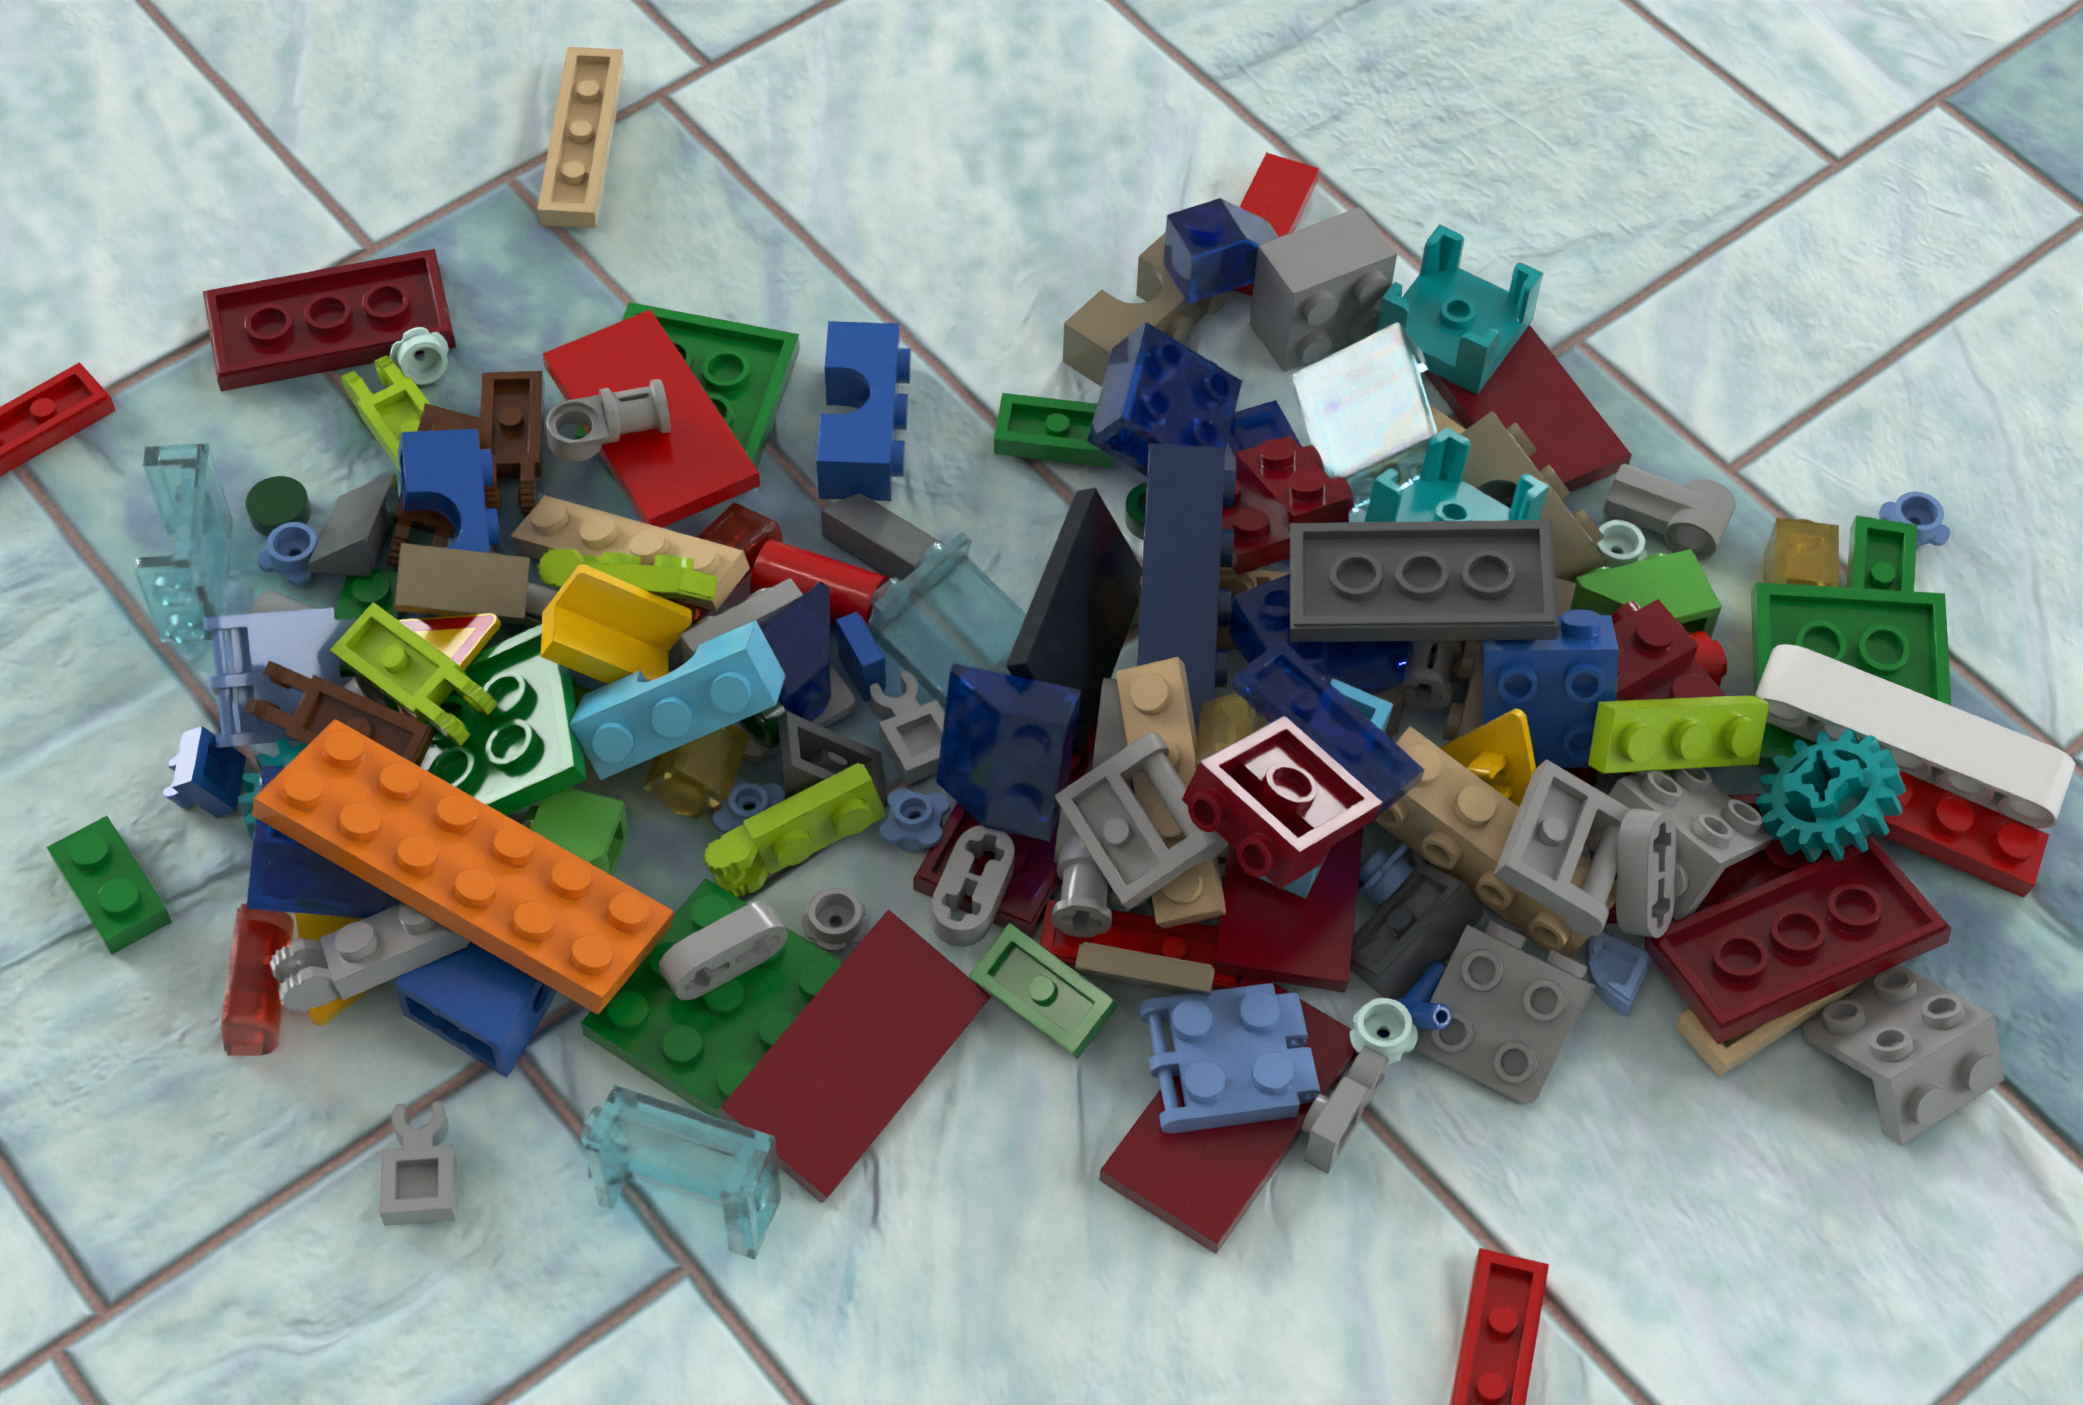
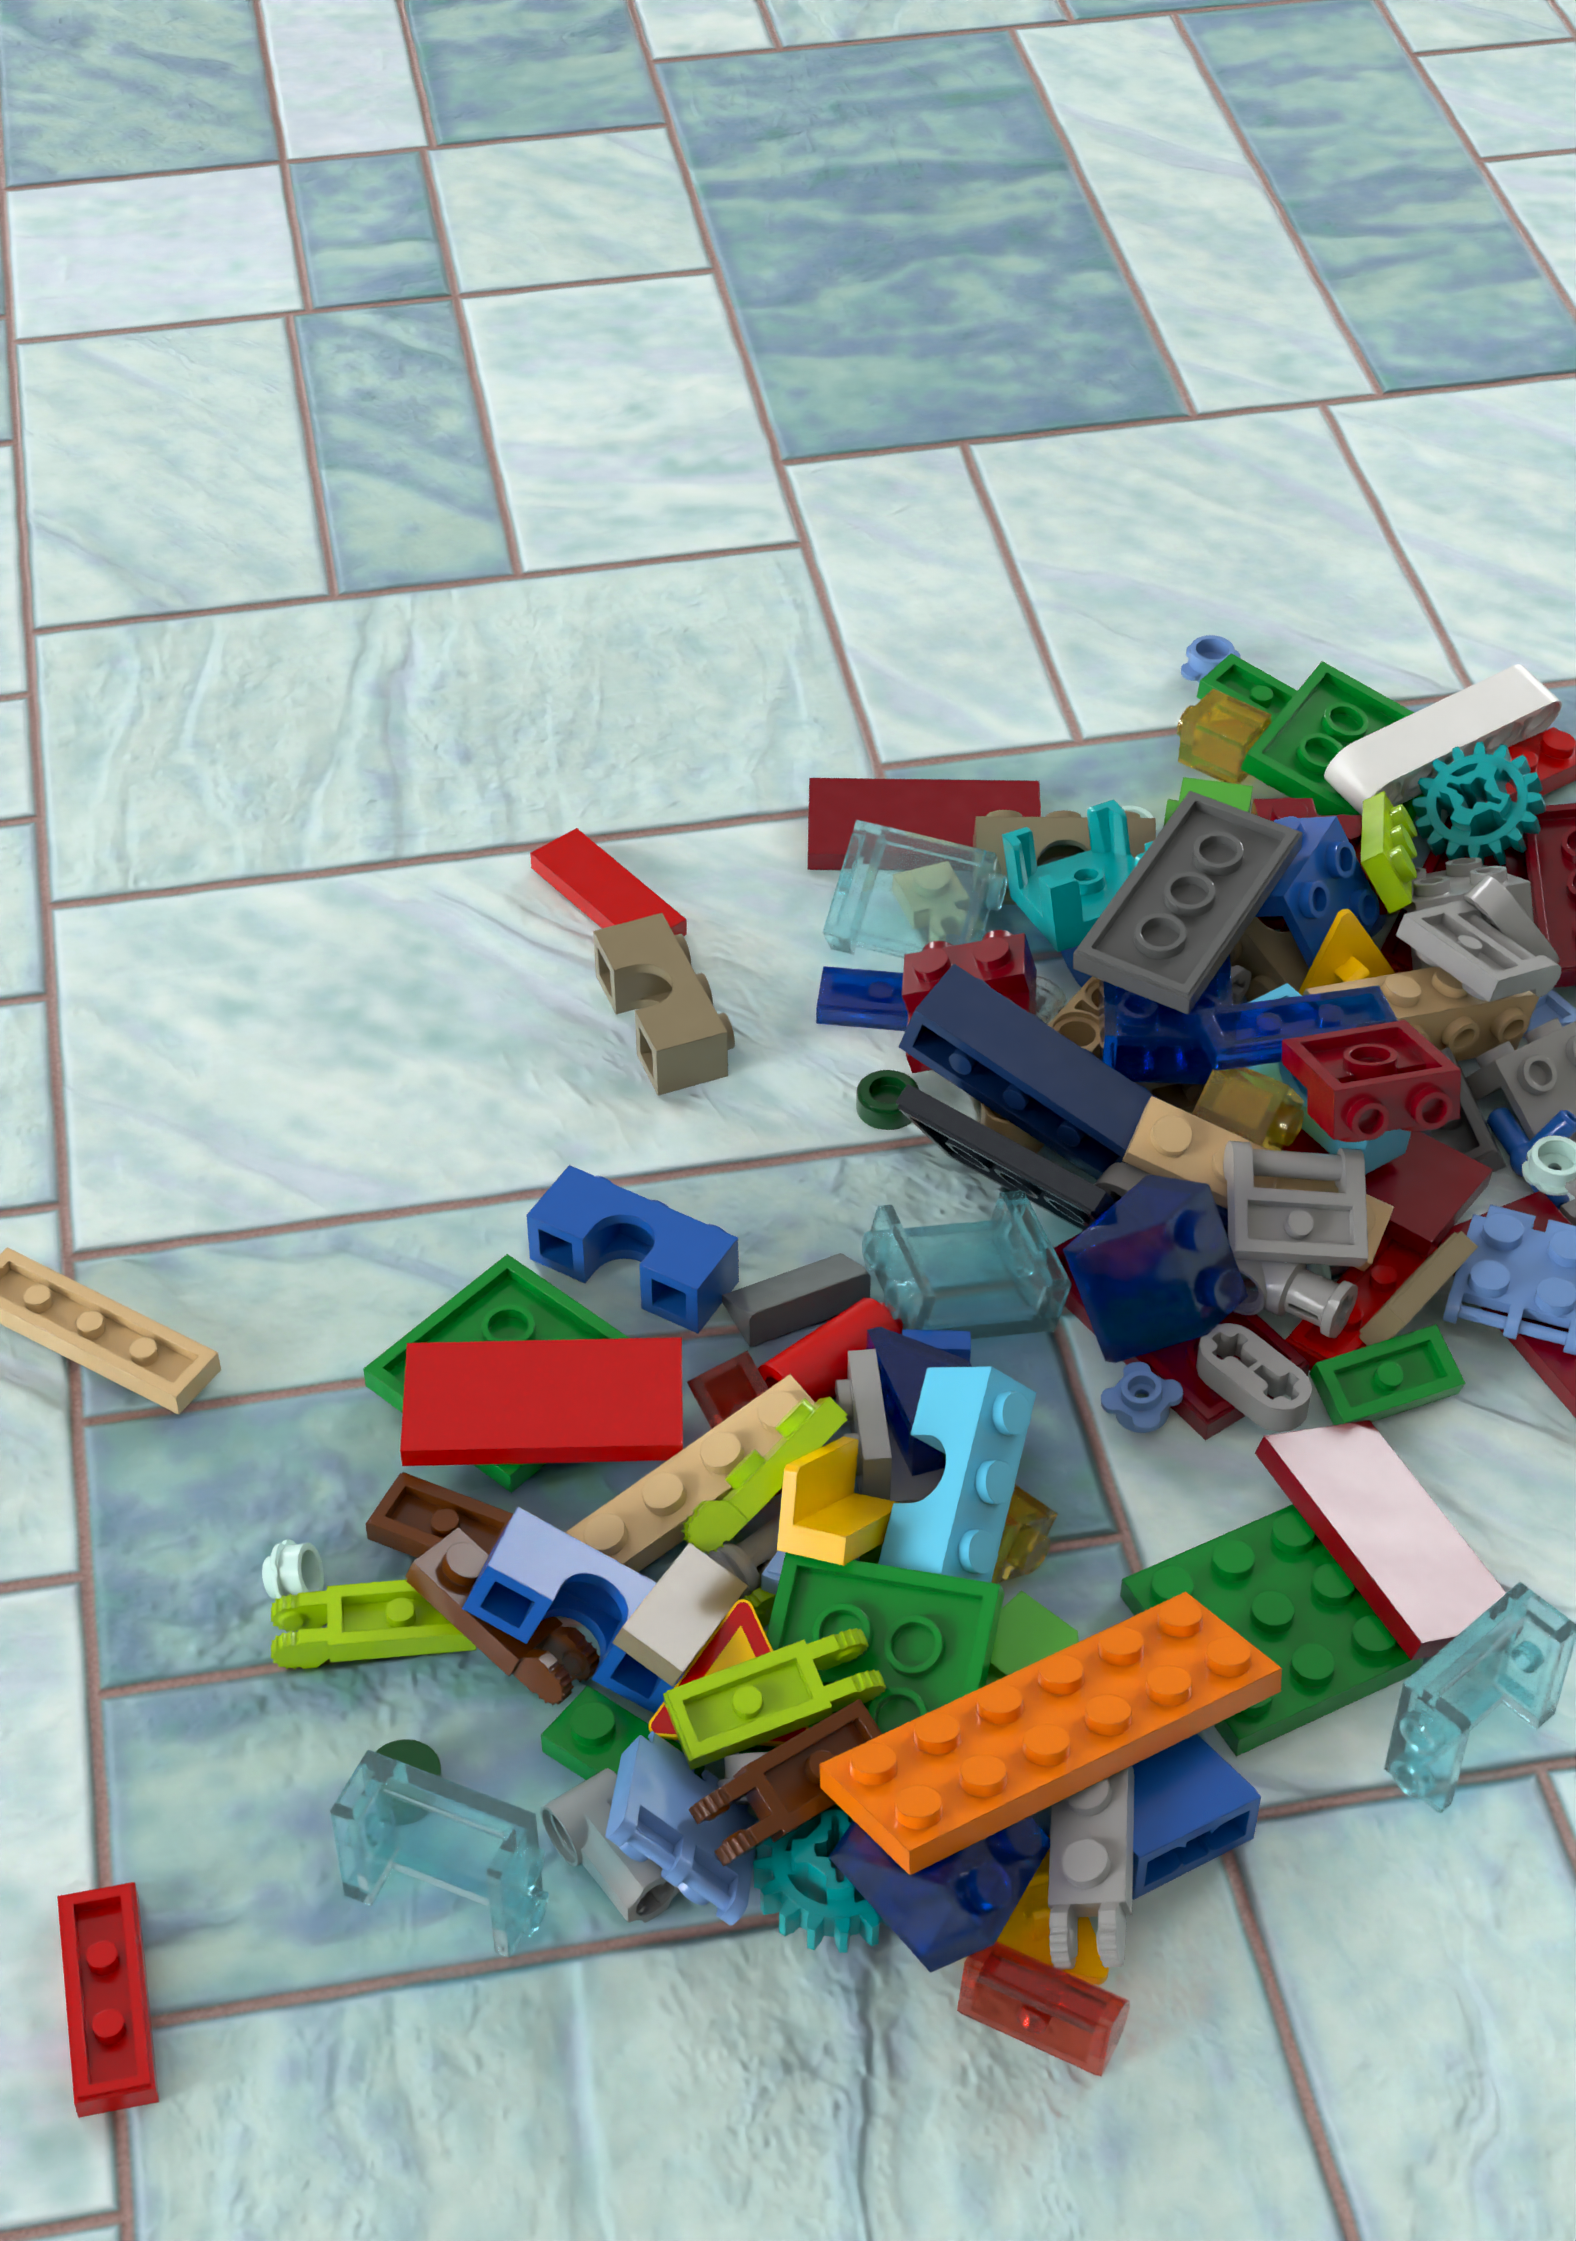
camera: 60 degrees left, 10 degrees down
green plate [47,816,172,955] -> none
blue tile [163,726,246,818] -> none
dark red tile [203,249,456,392] -> none
medium blue plate [258,522,320,586] -> none
dark grey slope [308,473,399,577] -> none
light grey plate [380,1101,457,1226] -> none
light grey connector [546,379,671,462] -> none
light grey beam [658,901,788,1000] -> none
lime hinge [703,763,887,897] -> none
medium blue plate [713,777,785,834] -> none
dark grey slope [777,711,888,808] -> none
light grey plate [802,888,868,952] -> none
light grey plate [870,670,965,785] -> none
green plate [994,393,1121,468] -> none
clear blue brick [1087,322,1242,477] -> none
clear blue slope [1163,198,1279,304] -> none
light grey brick [1249,207,1397,372] -> none
teal panel [1374,224,1543,395] -> none
light grey piece [1603,464,1736,560] -> none

